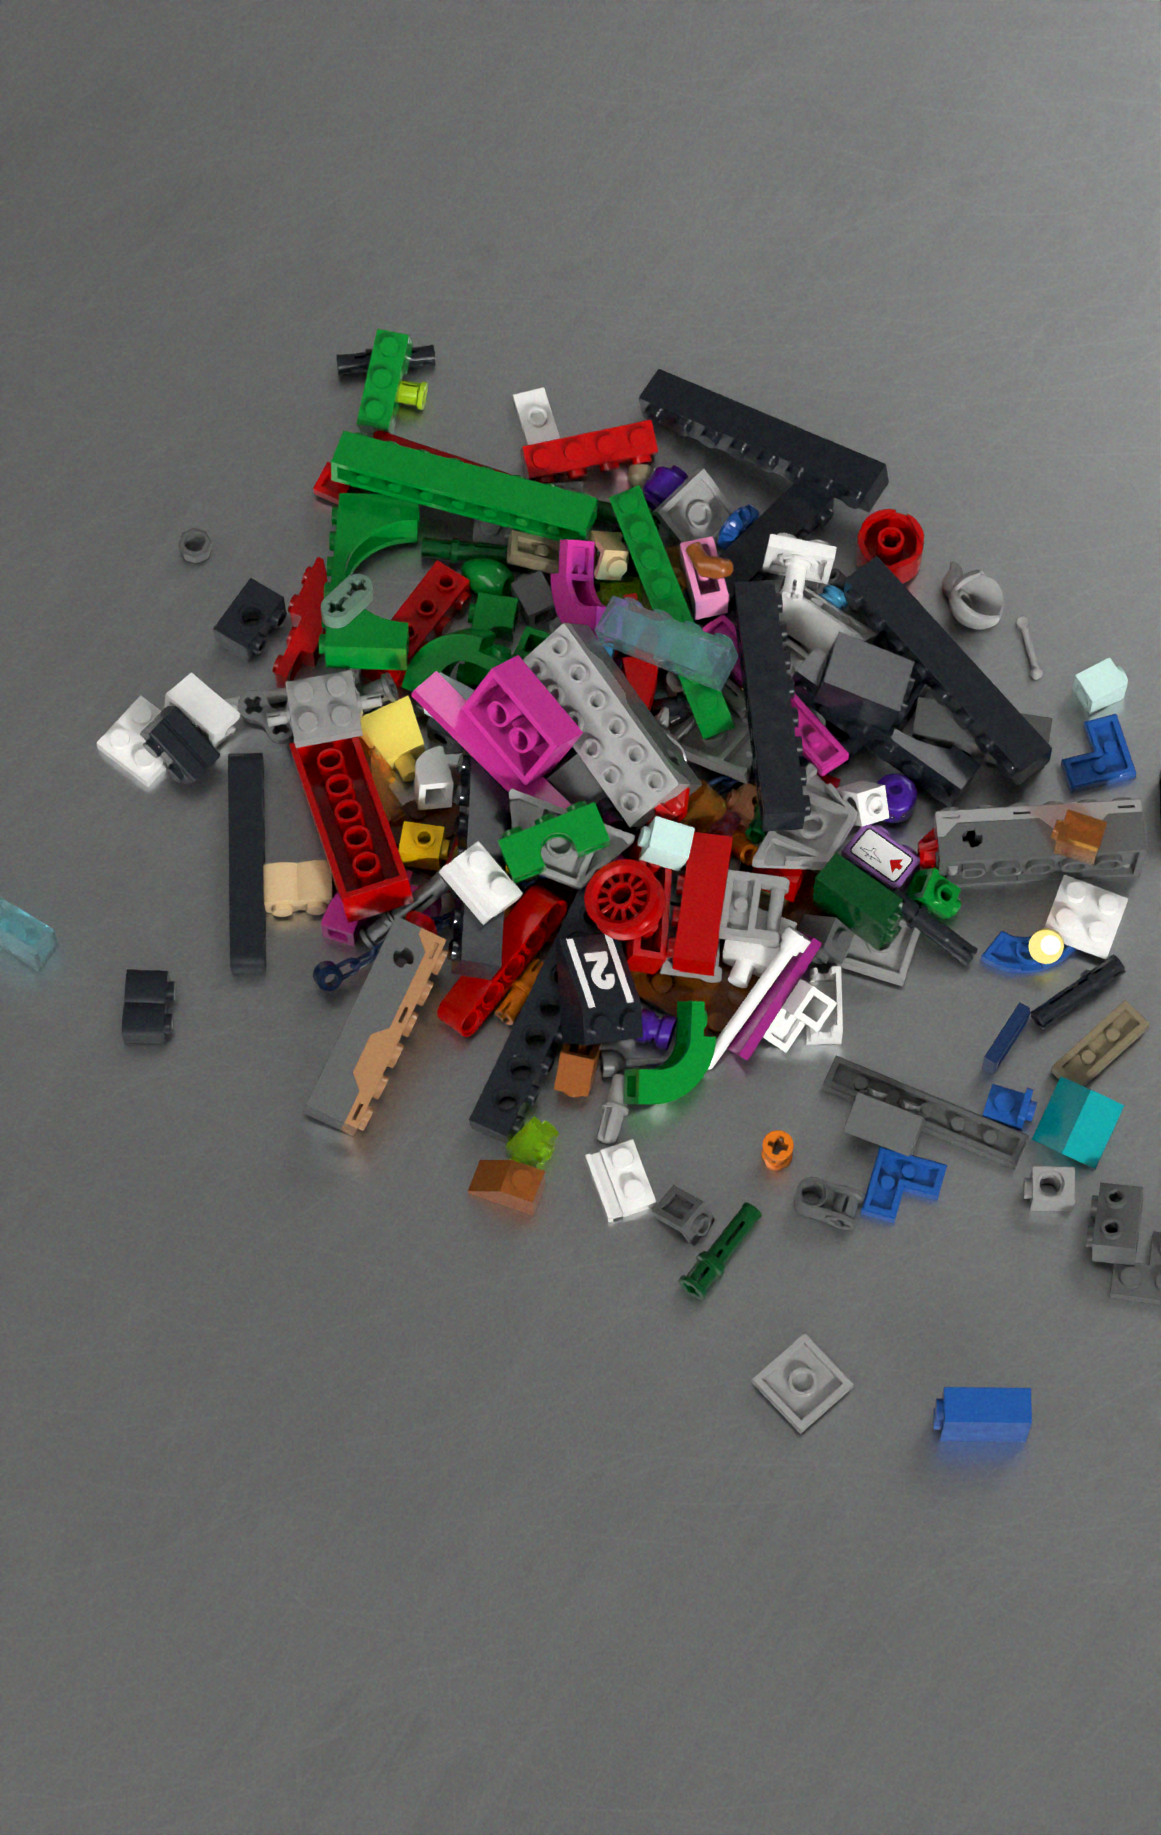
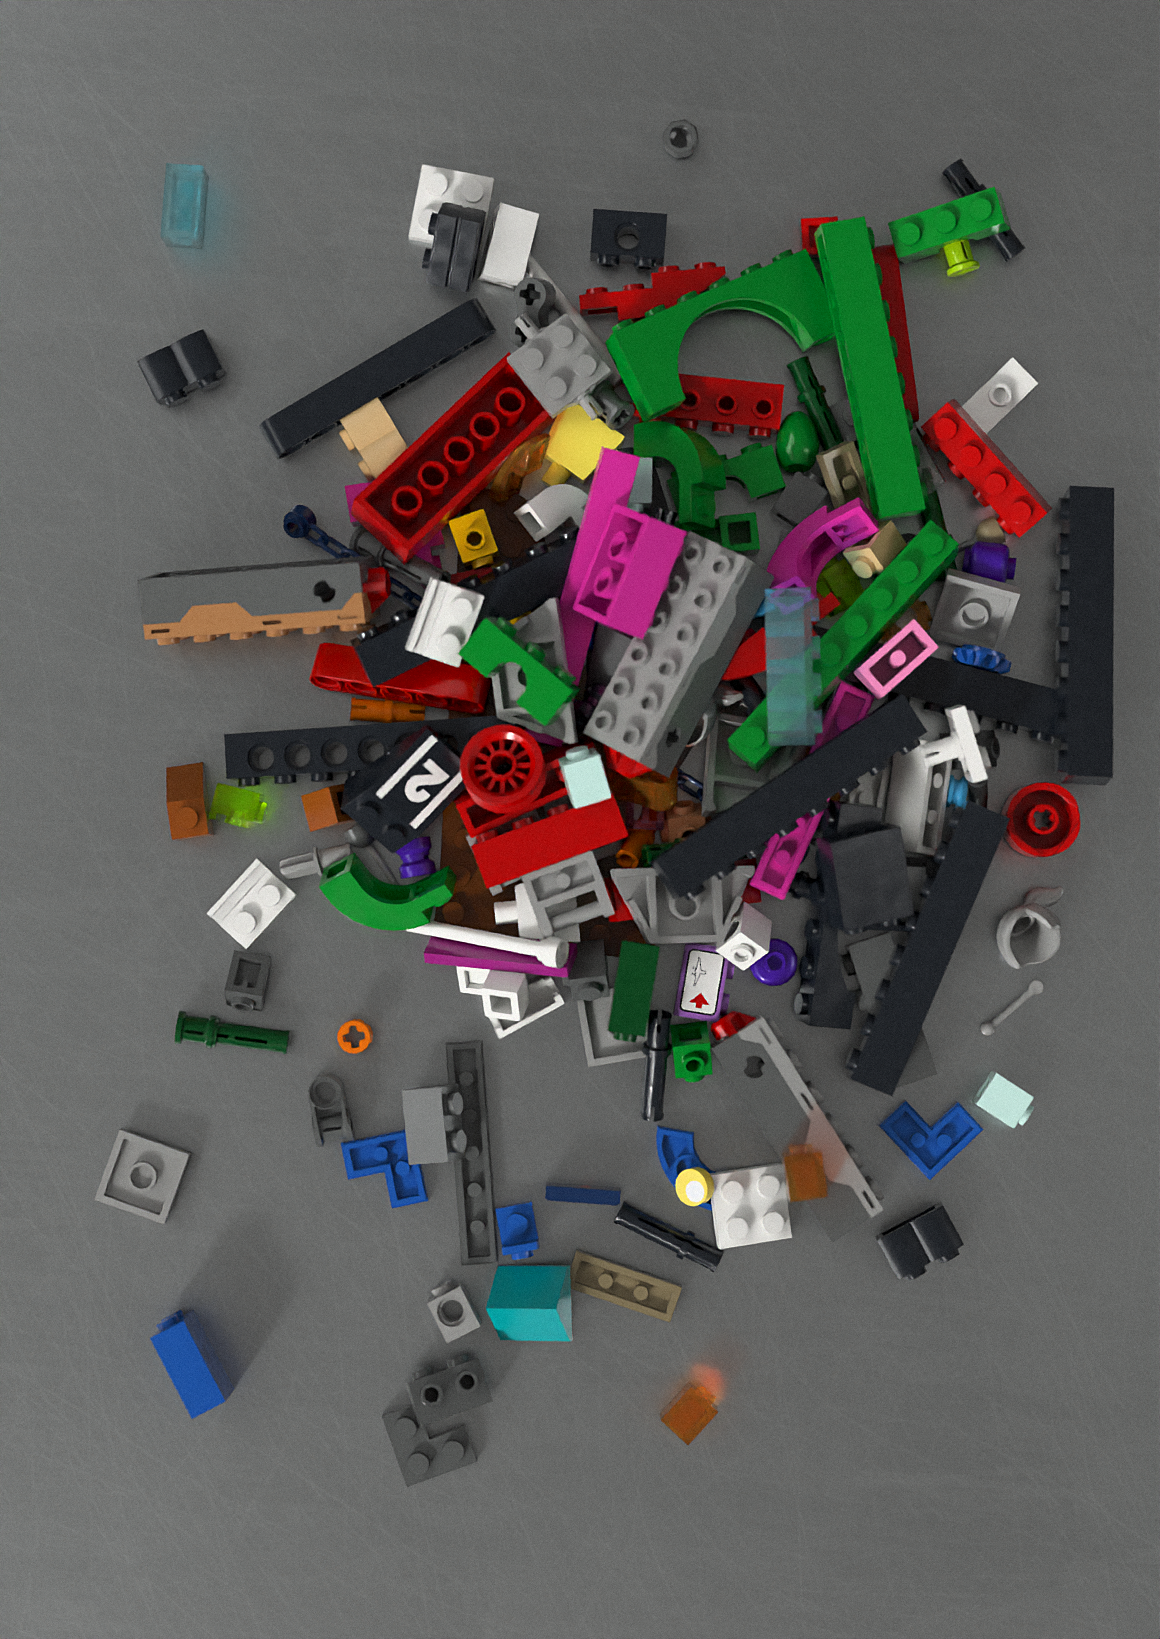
camera: 65 degrees right, 20 degrees up
sand green beam [321,574,373,628] -> none
dark orange arm [686,542,733,579] -> none

